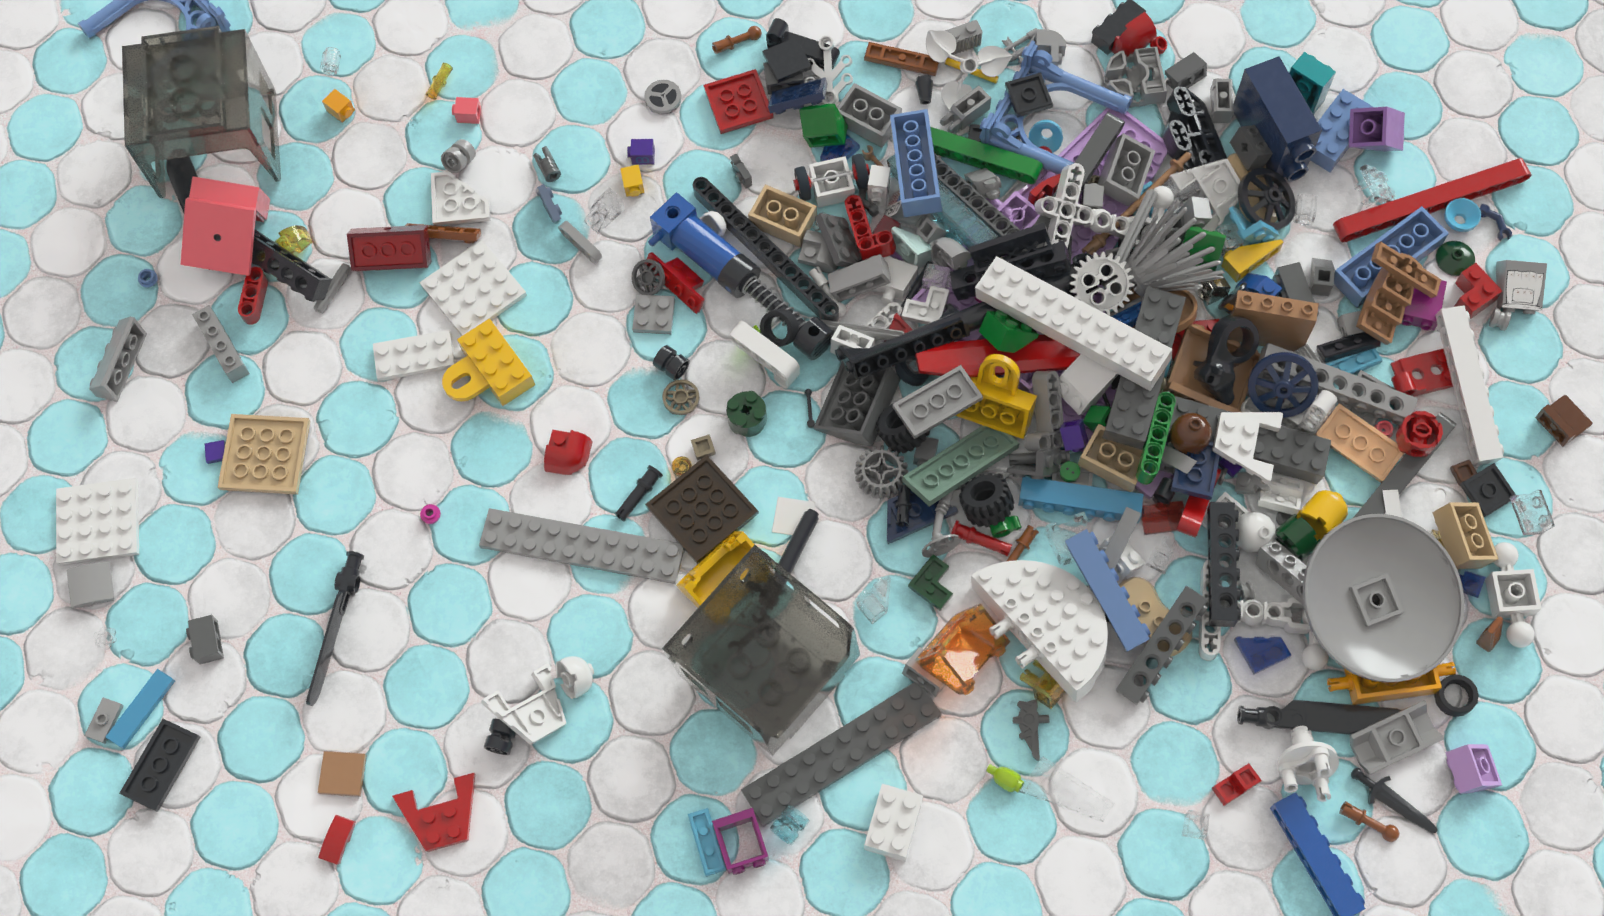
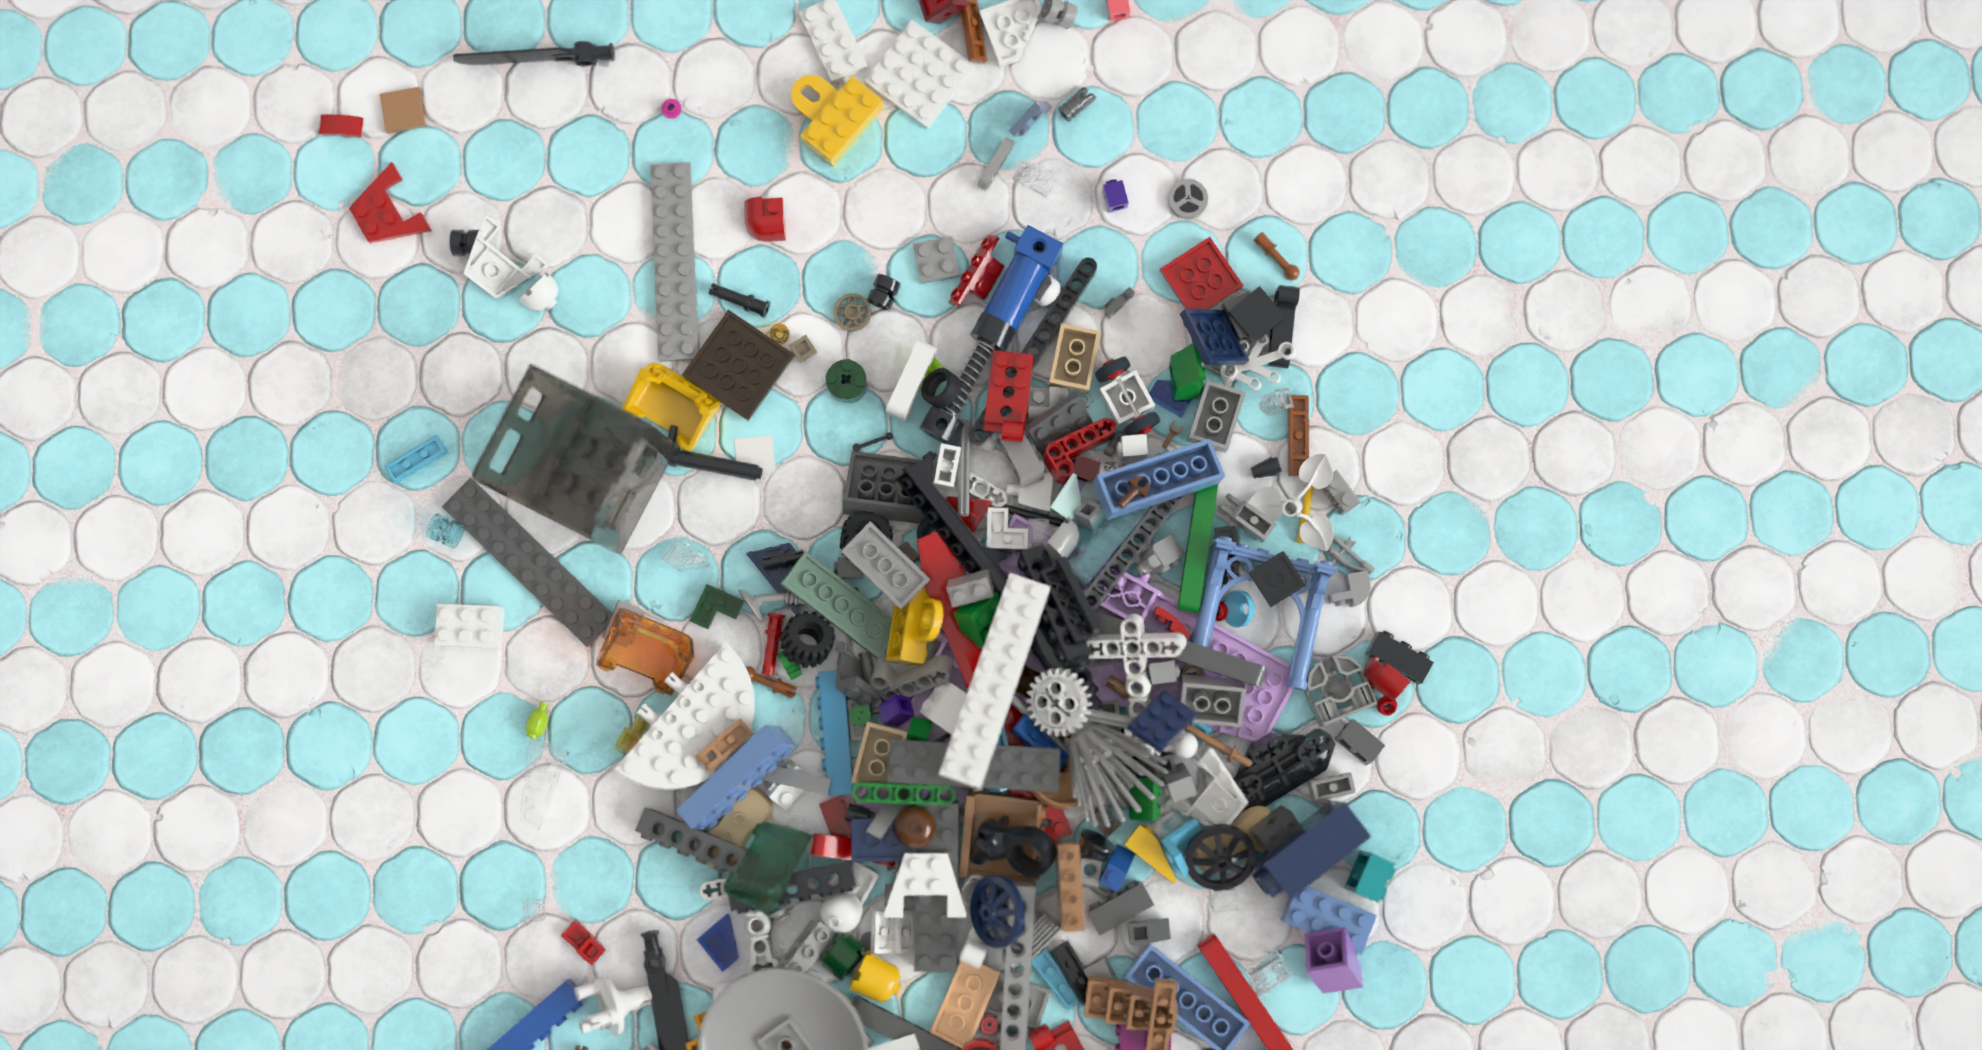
camera: 70 degrees right, 15 degrees up
yellow brick [620,164,645,197] -> none
dark grey wheel [632,259,665,295] -> none
magenta window [712,808,769,875] -> none
light grey gear [854,445,909,499] -> none
dark grey piece [1012,699,1050,761] -> none
none -> medium nougat plate [695,718,754,773]
none -> clear green windscreen [724,821,813,916]
none -> light grey brick [947,569,994,607]
none -> red hinge [984,350,1034,443]
none -> reddish brown bar [1117,476,1150,509]
none -> dark blue plate [1127,690,1197,754]
none -> clear brick [1259,388,1294,416]

